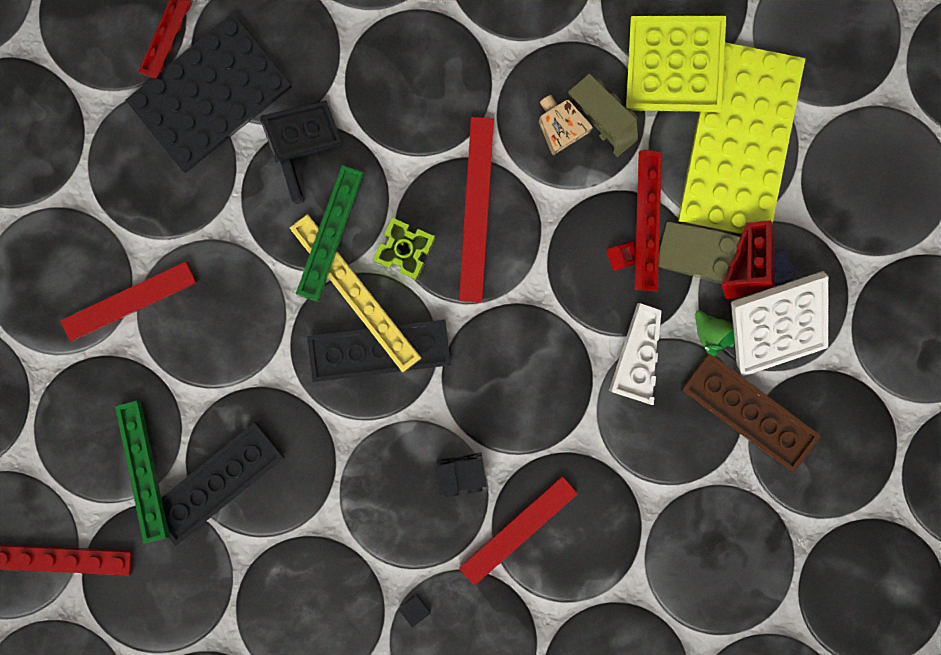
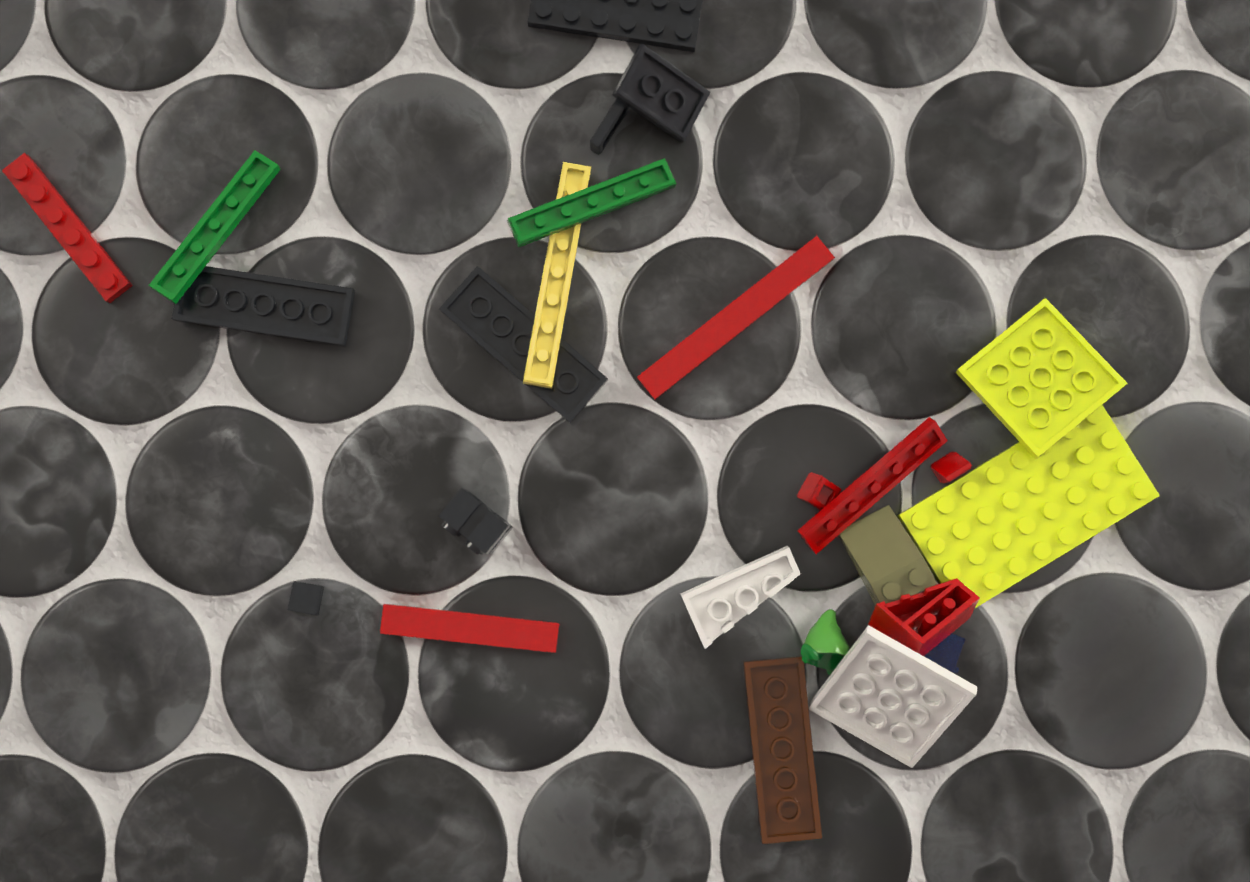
camera: 45 degrees right, 5 degrees down
red tile [60,262,198,341] -> none
lime brick [372,218,436,281] -> none
tan torso [539,95,593,155] -> none
olive wedge [568,74,638,157] -> none
none -> red slope [930,451,972,484]

